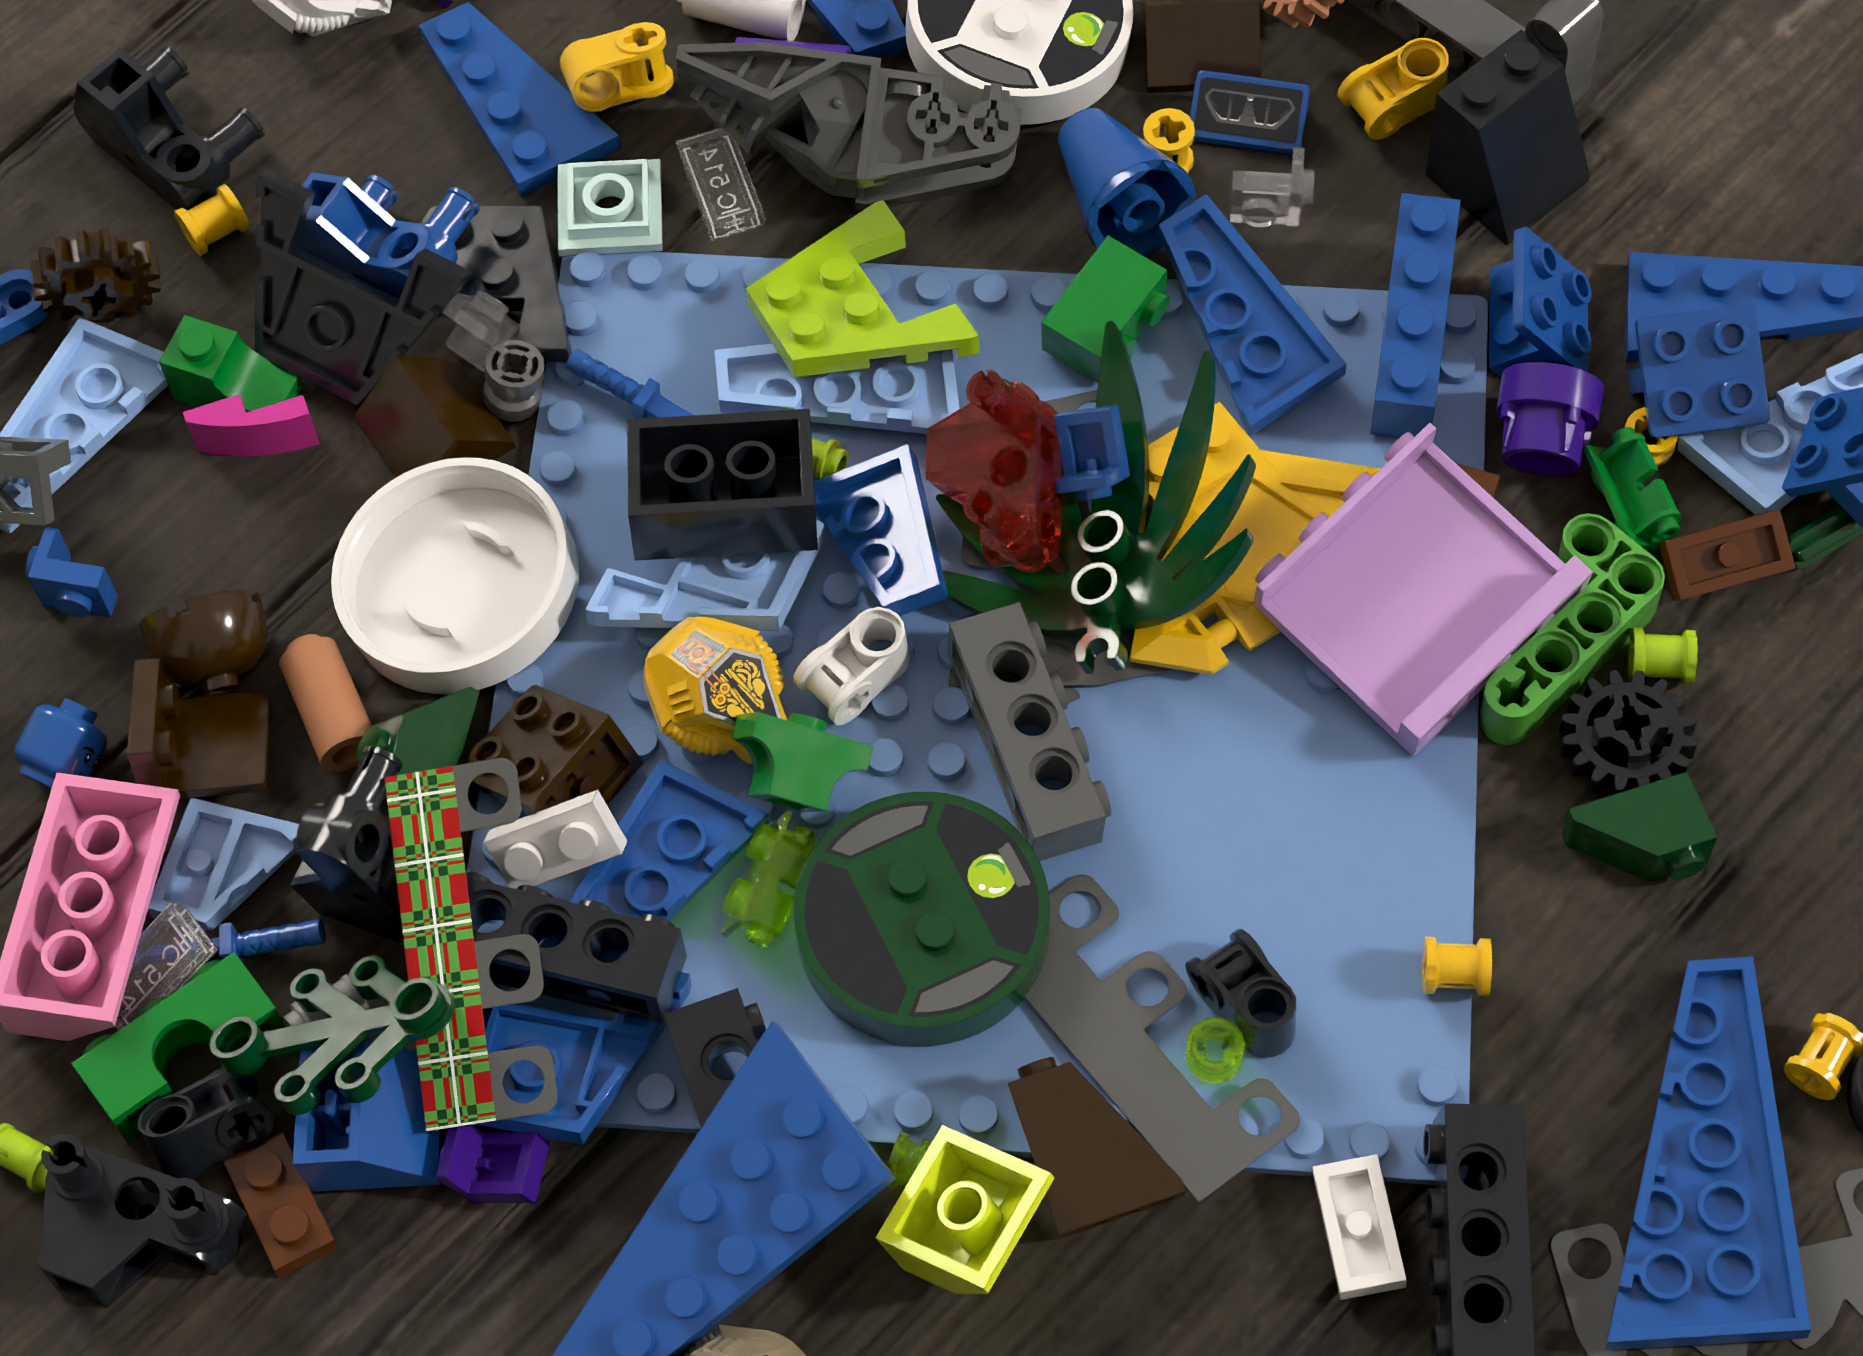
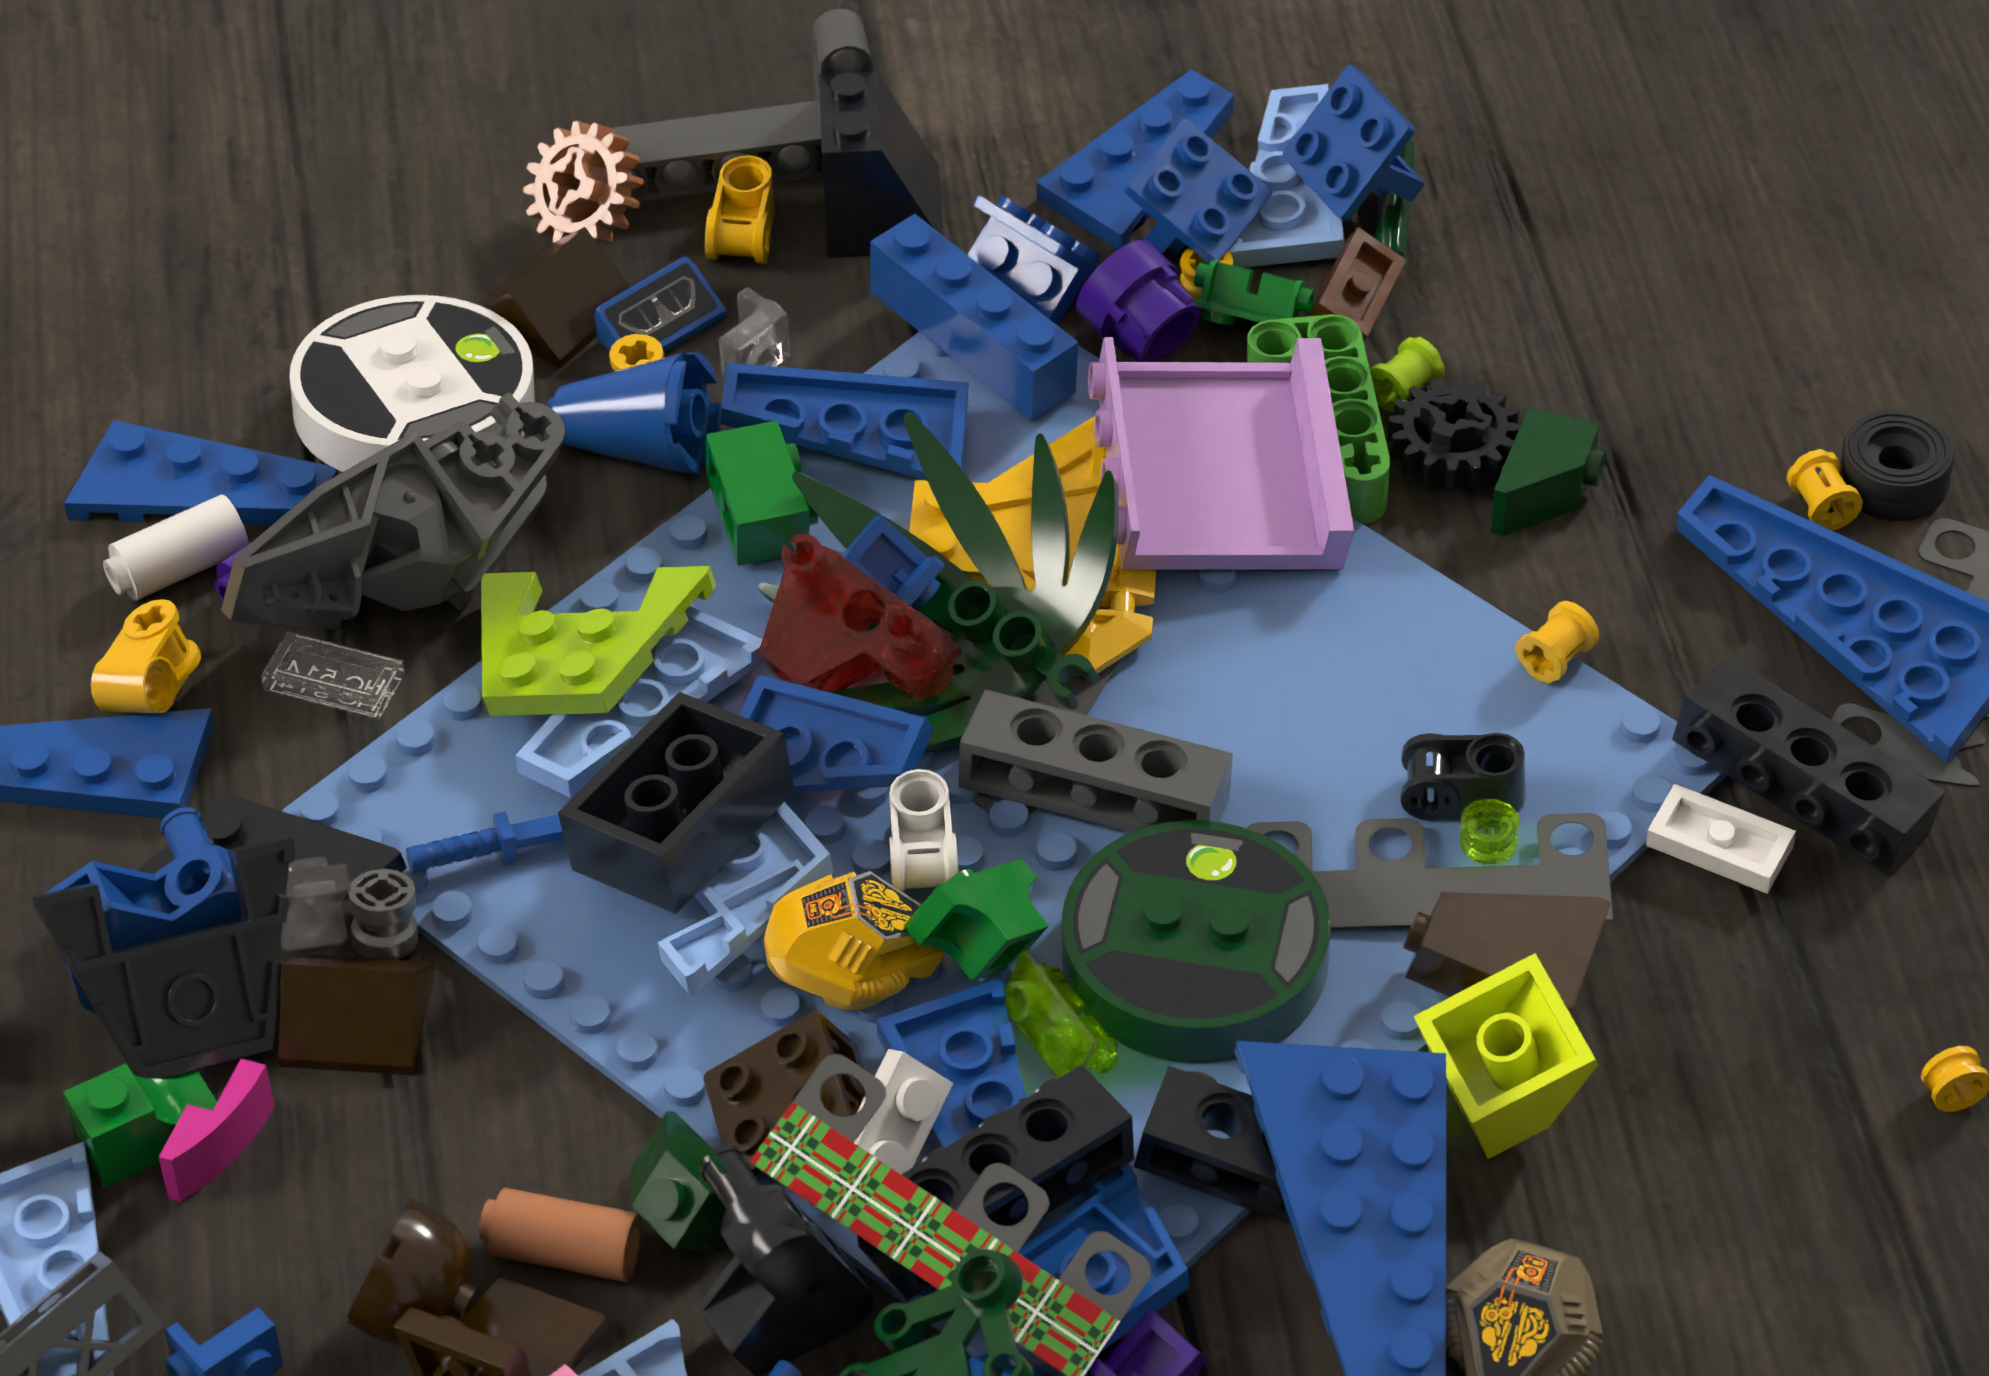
camera: 55 degrees left, 15 degrees down
white piece [331,458,579,694] -> none
light aqua piece [558,159,663,256] -> none

